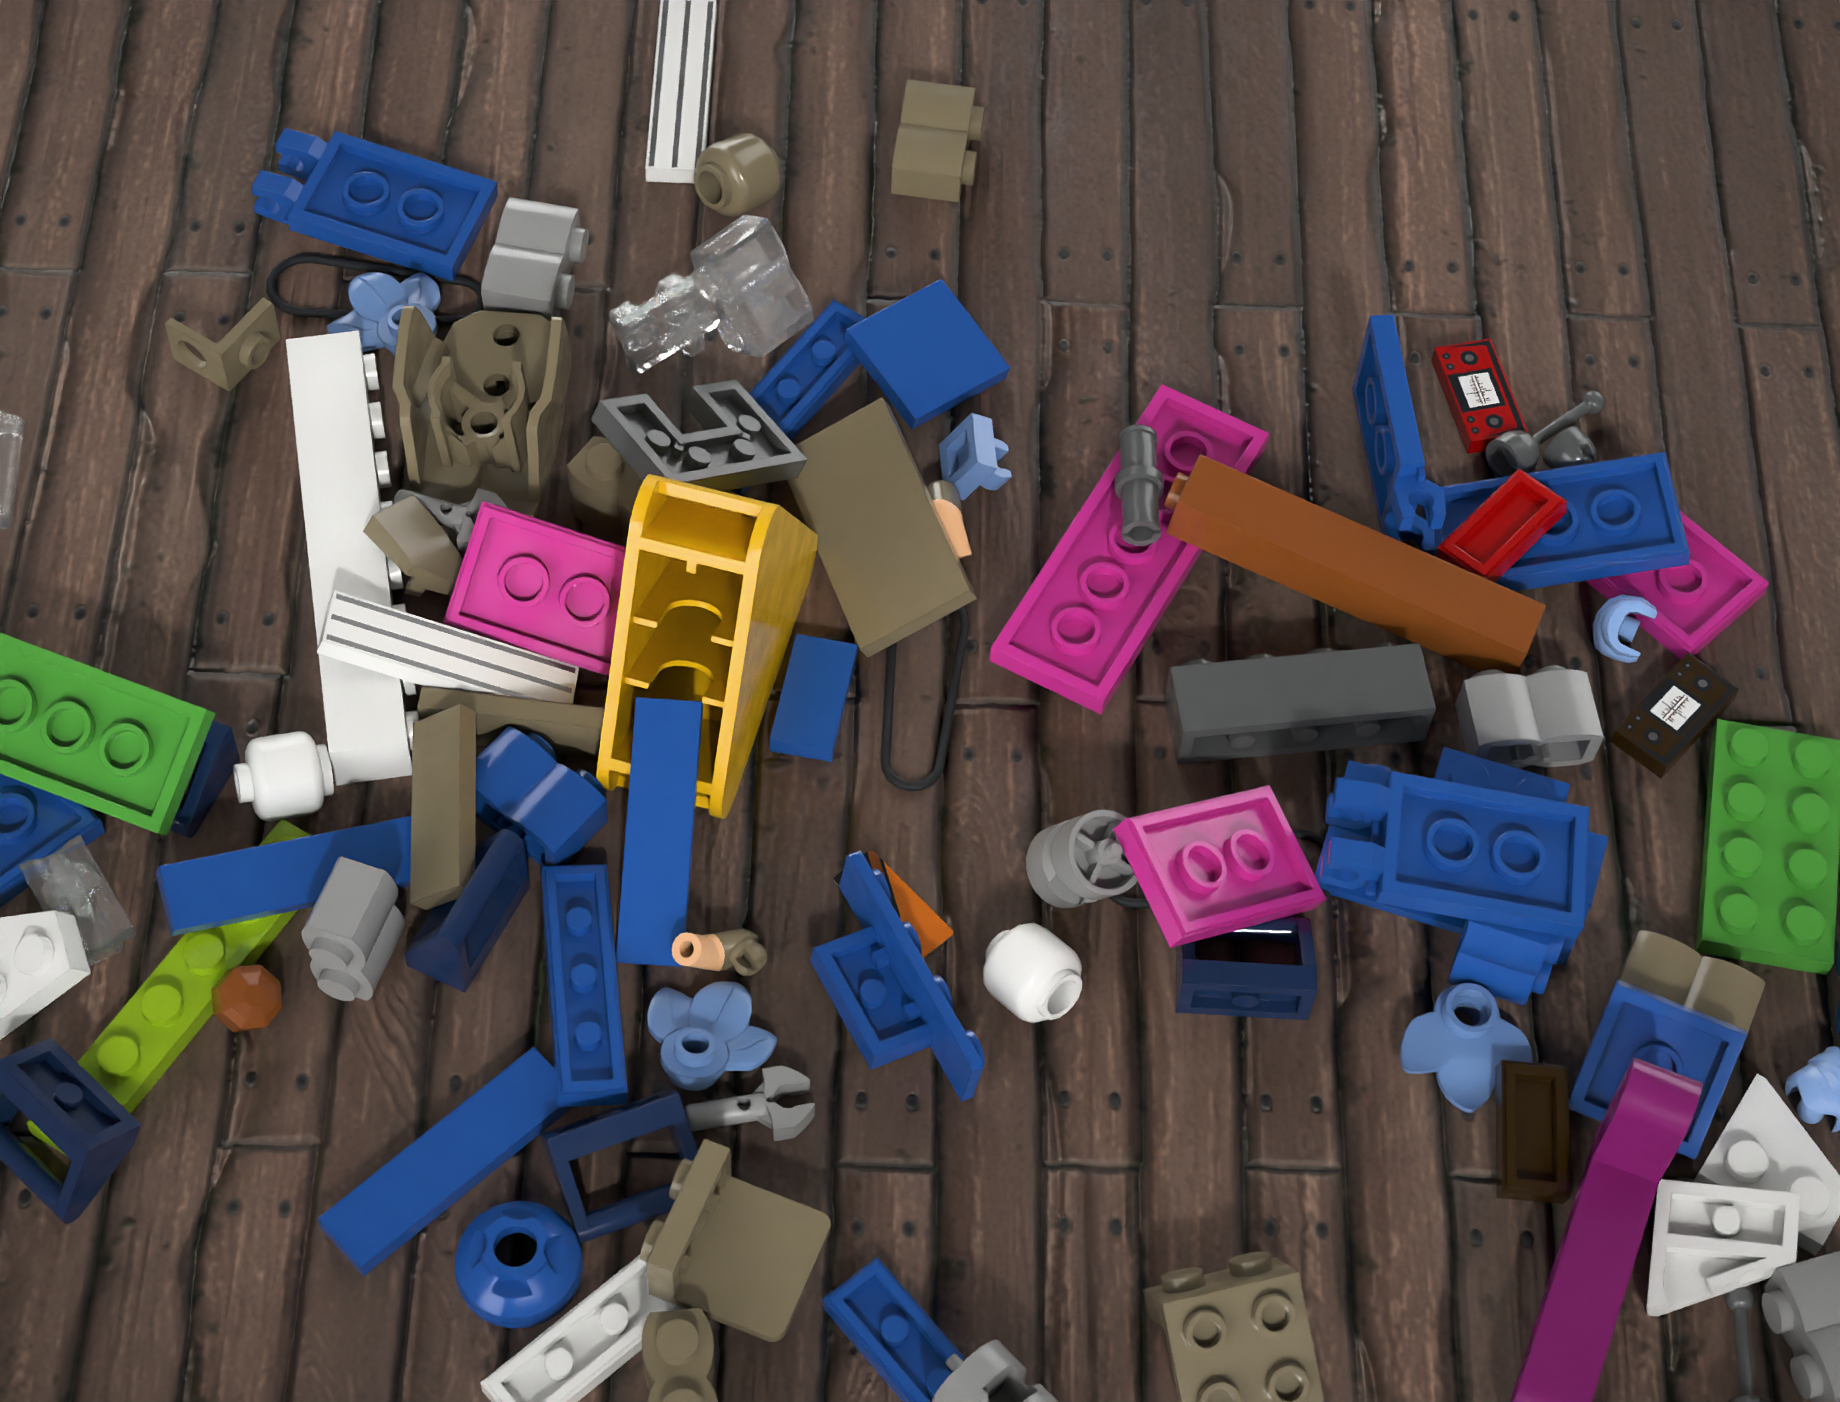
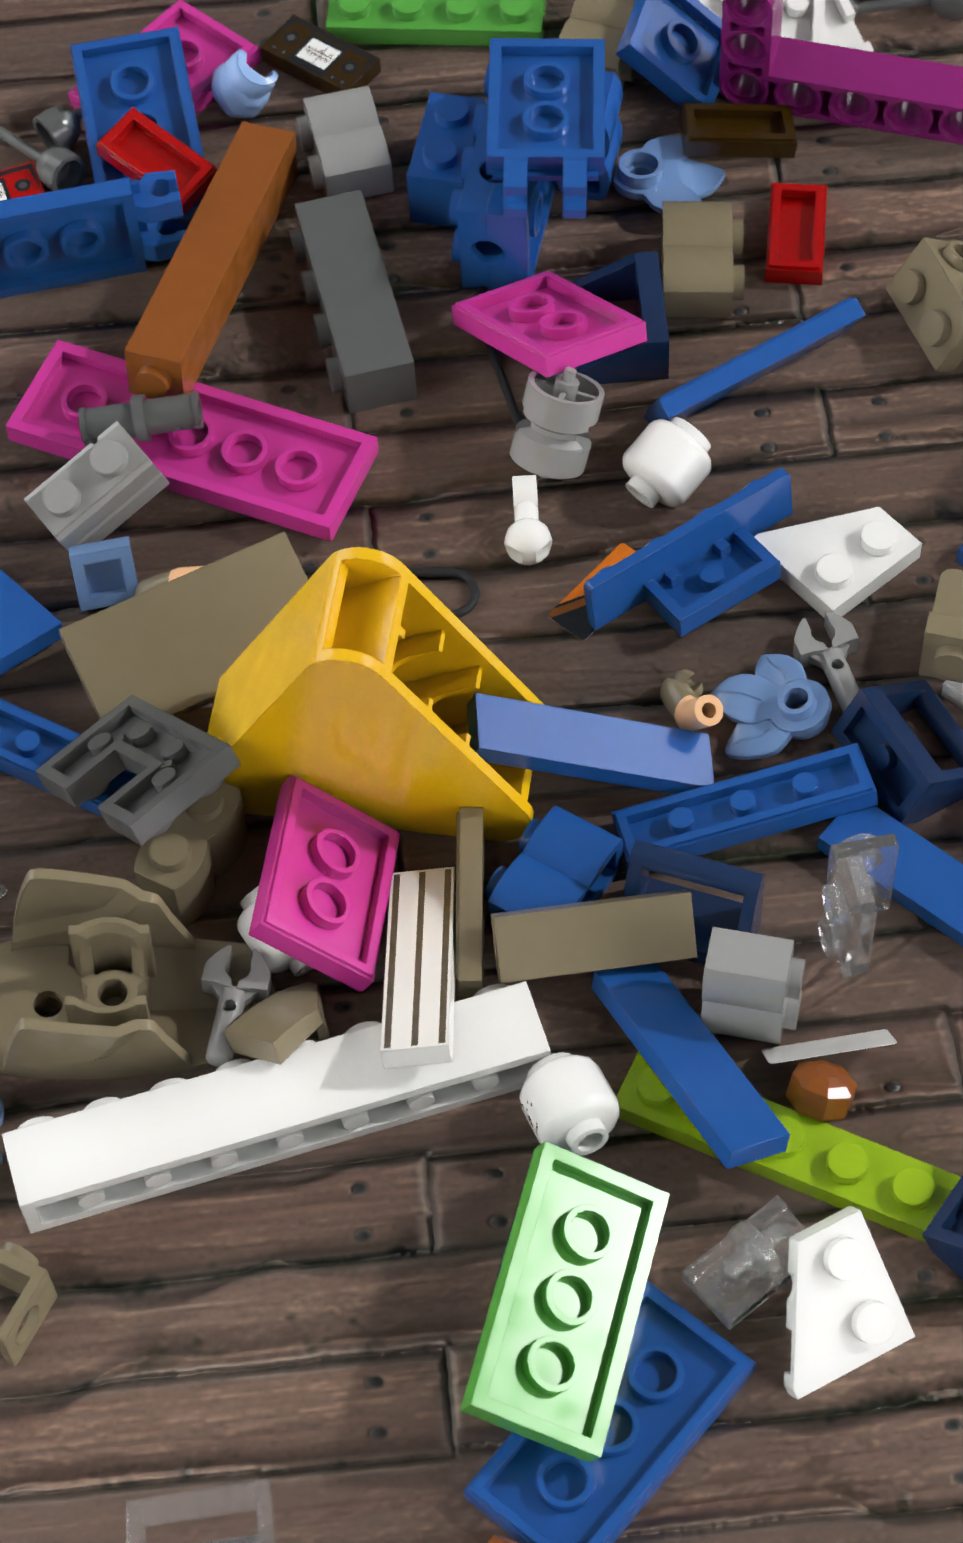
camera: 90 degrees left, 0 degrees up
none -> light grey brick [24,421,170,551]
none -> white arm [504,475,552,566]
none -> blue tile [644,297,866,424]
none -> dark tan brick [661,201,744,318]
none -> white wing [754,507,922,618]
none -> white sticker [761,1029,897,1064]
none -> red tile [765,183,828,285]
none -> clear bracket [818,834,899,978]

